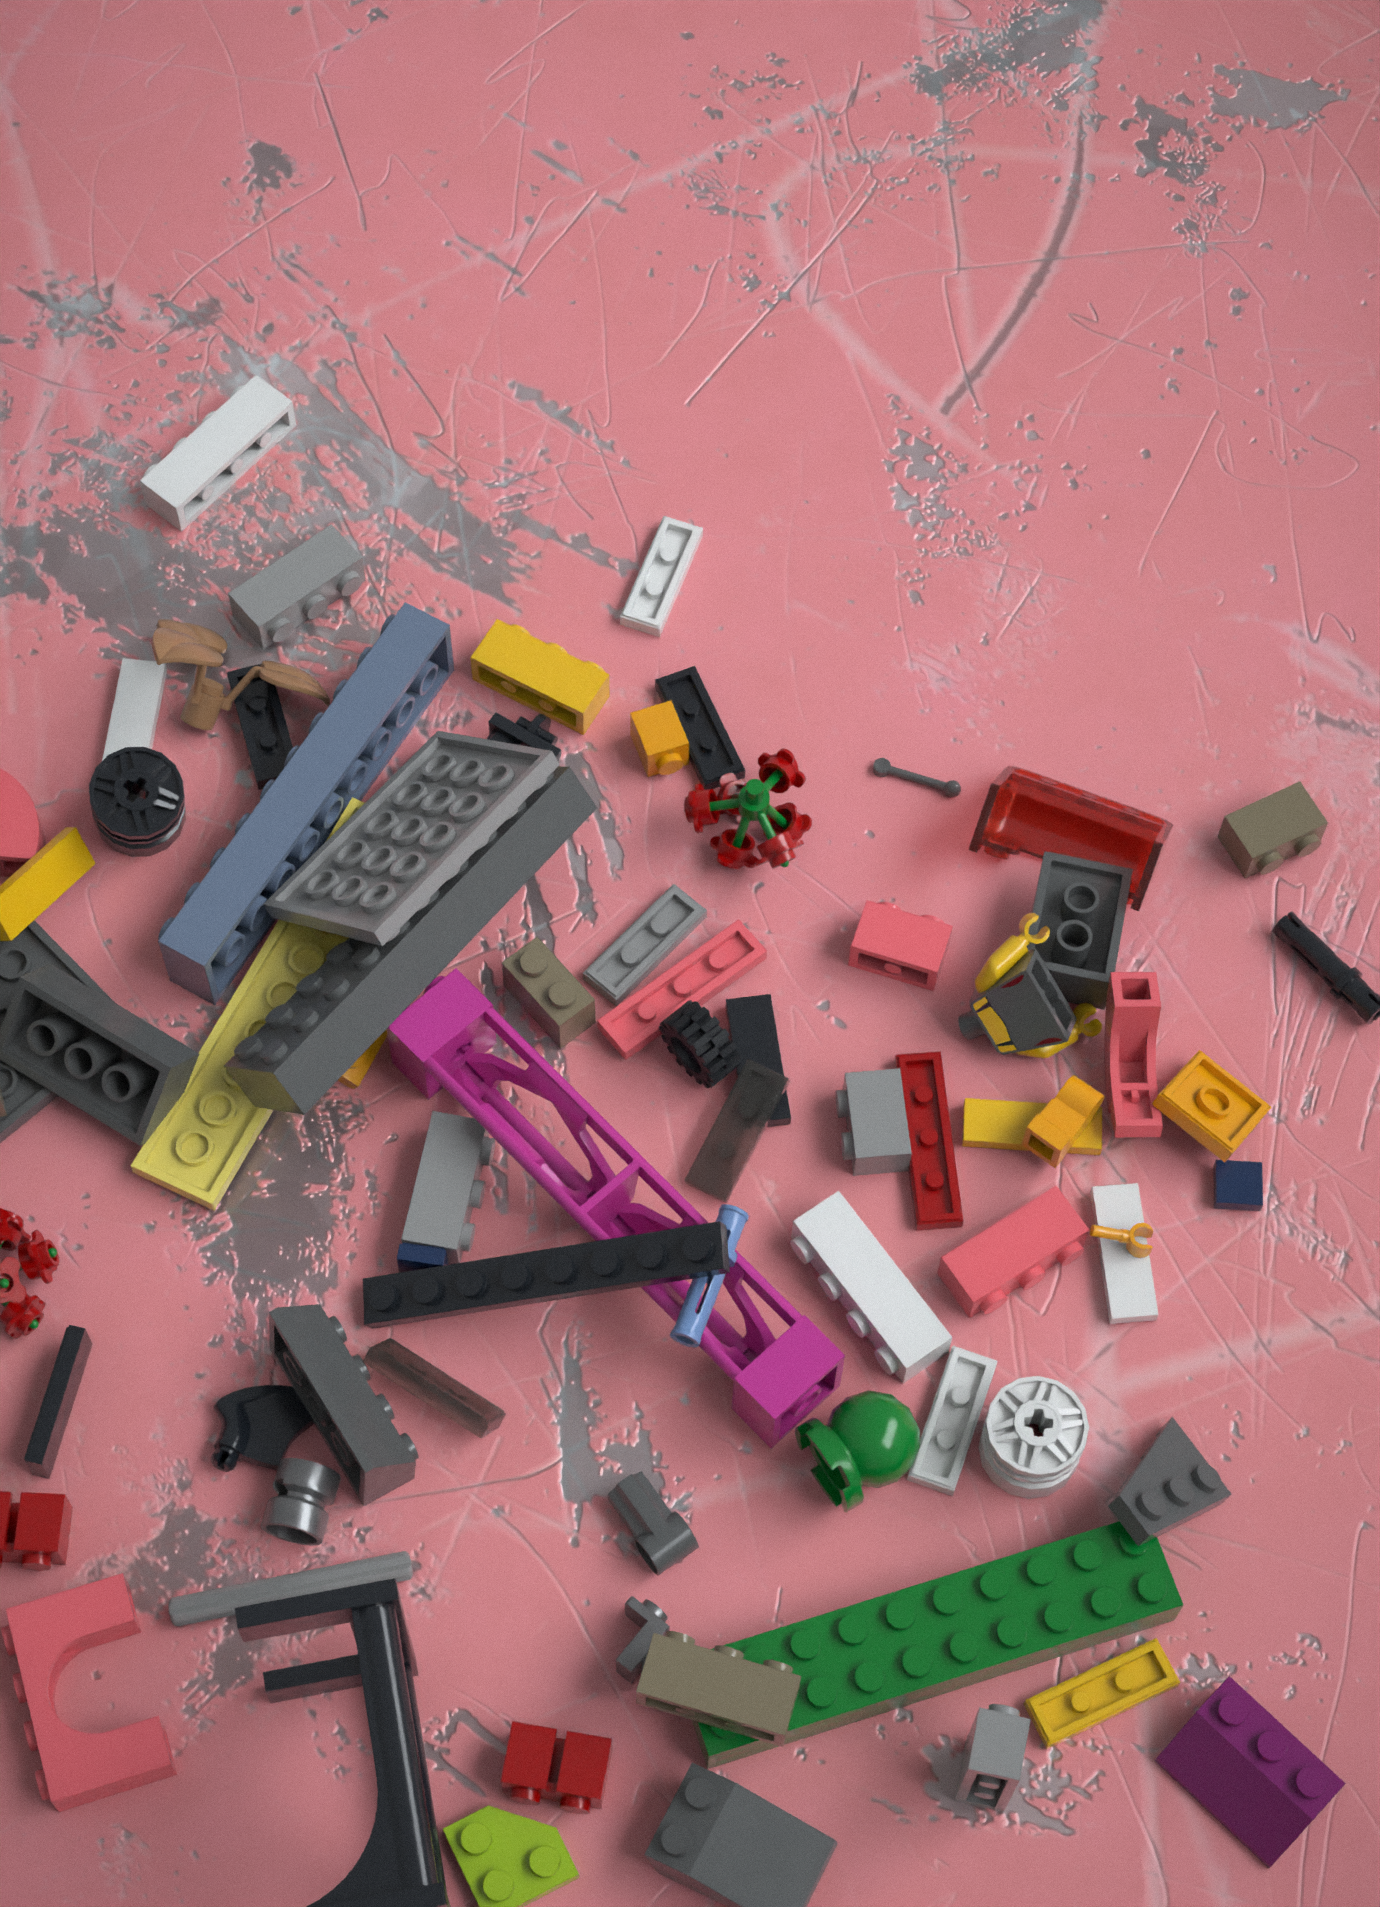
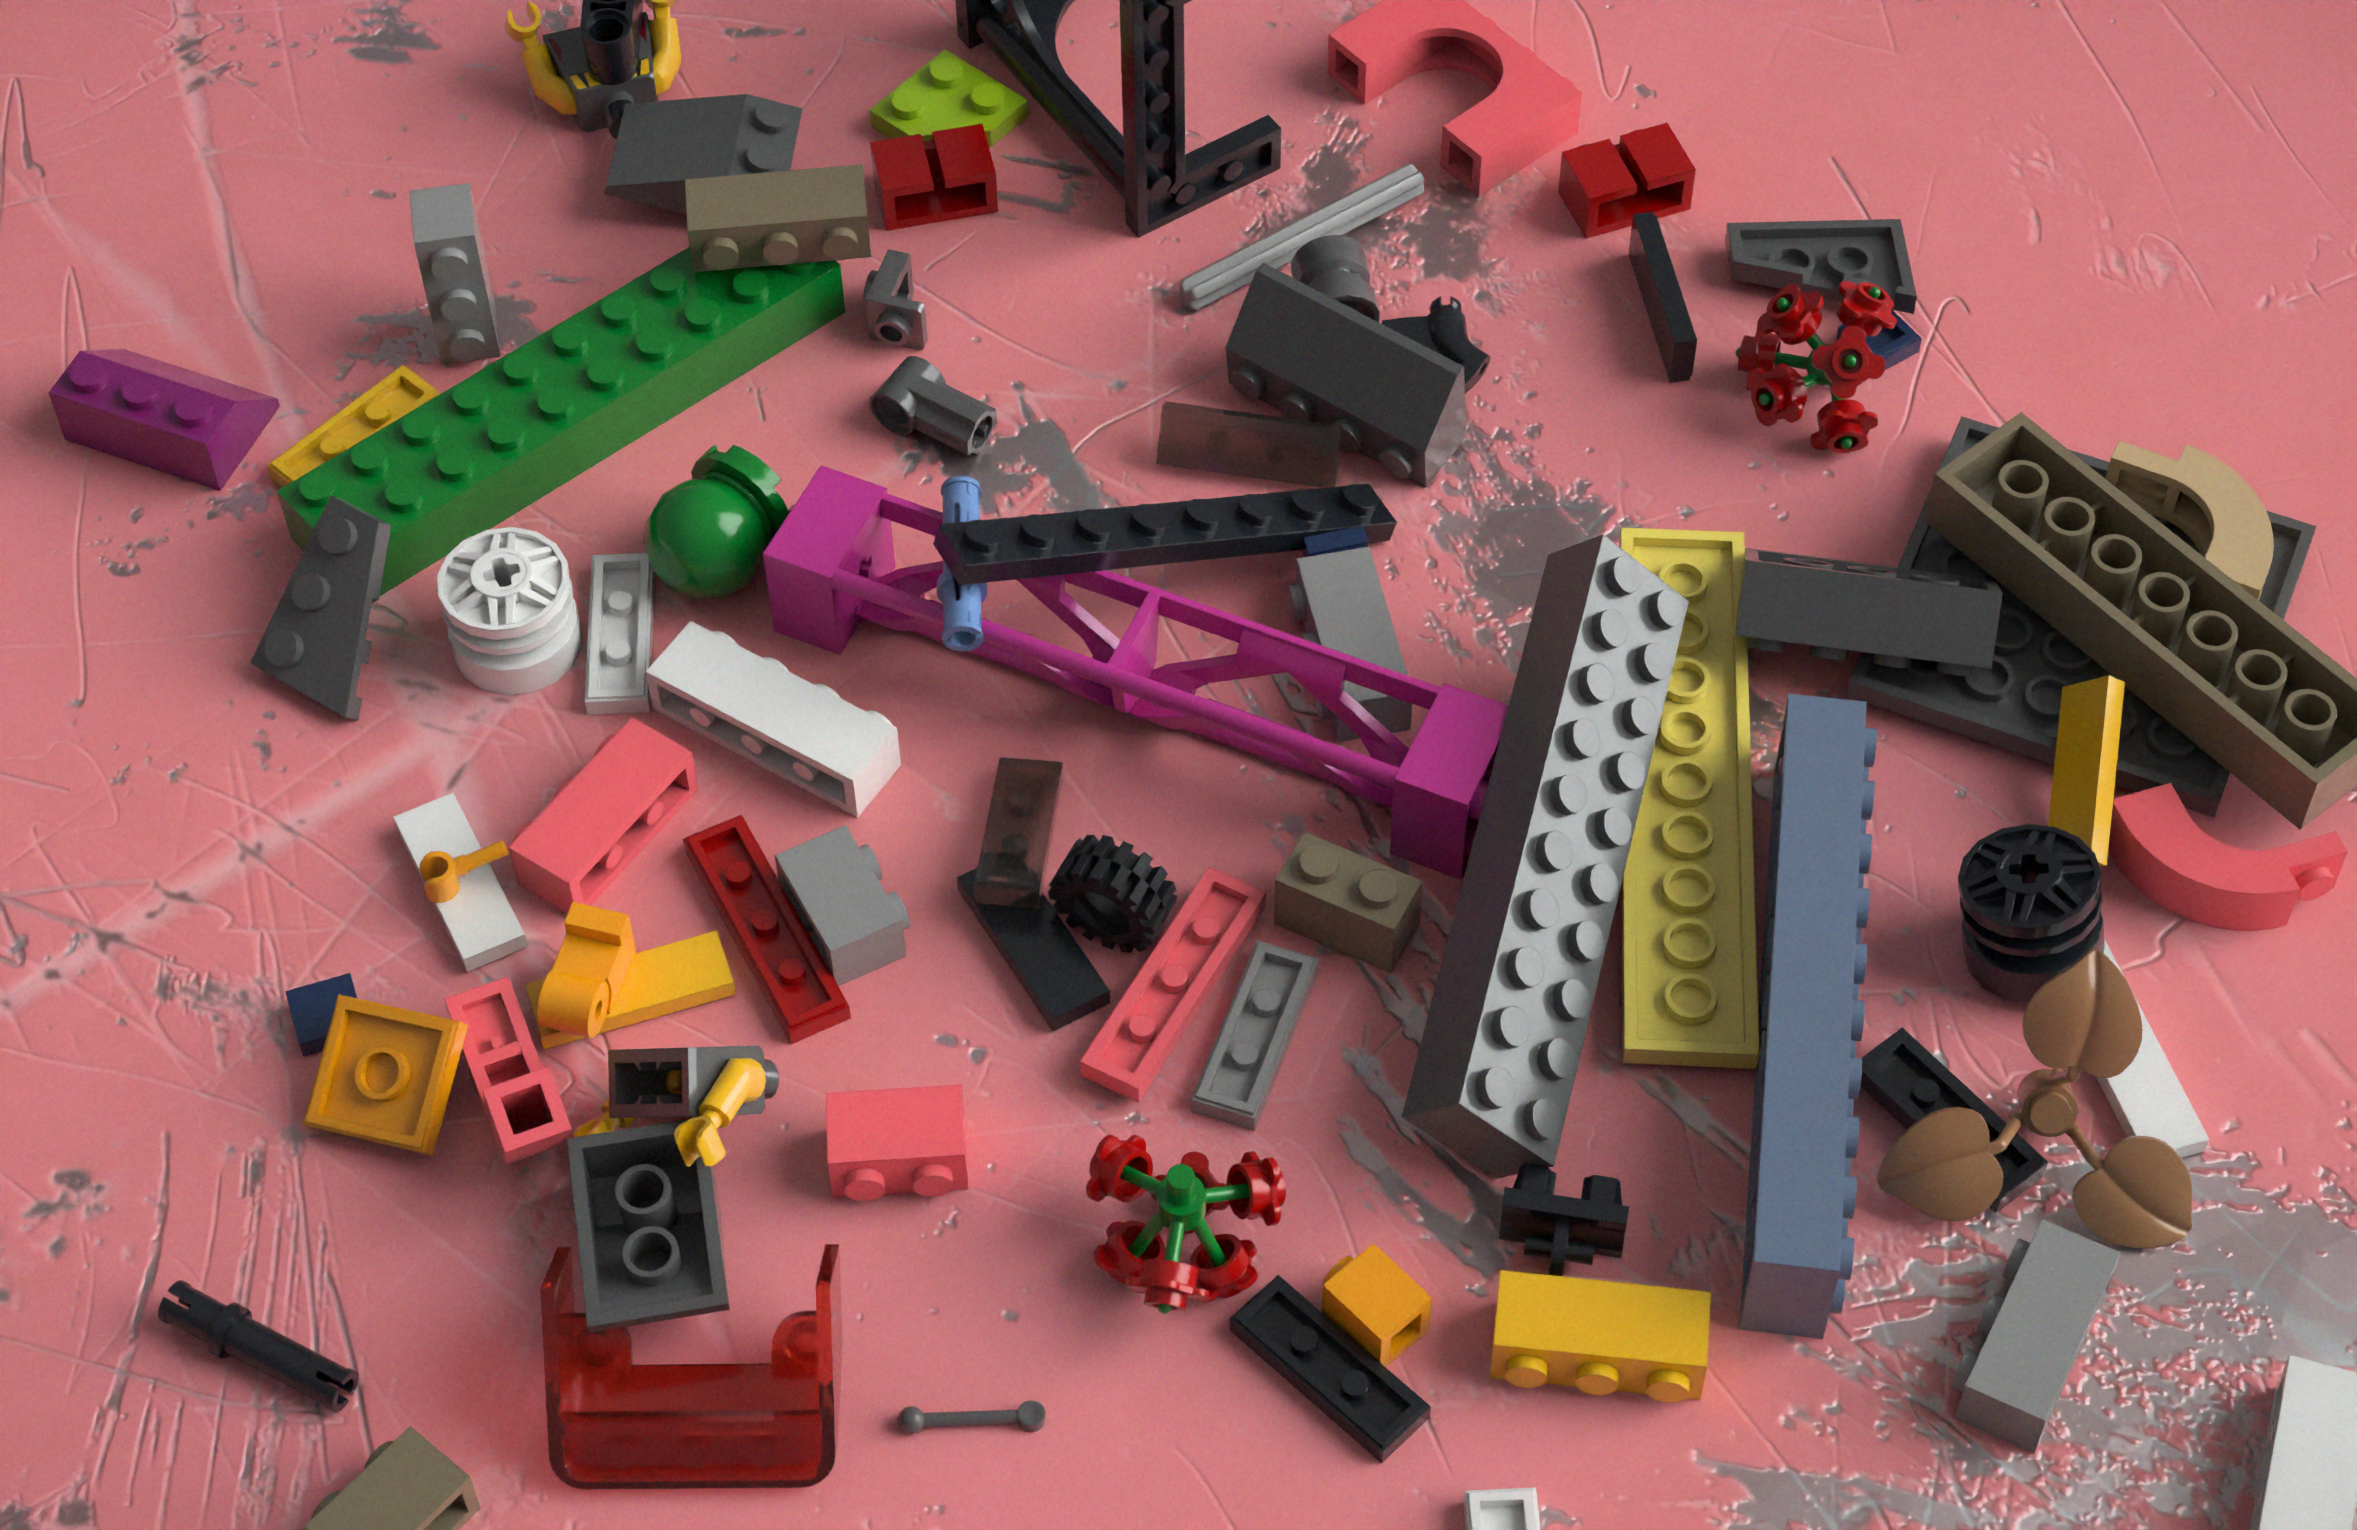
camera: 160 degrees right, 10 degrees down
light grey plate [263,731,560,946] -> none

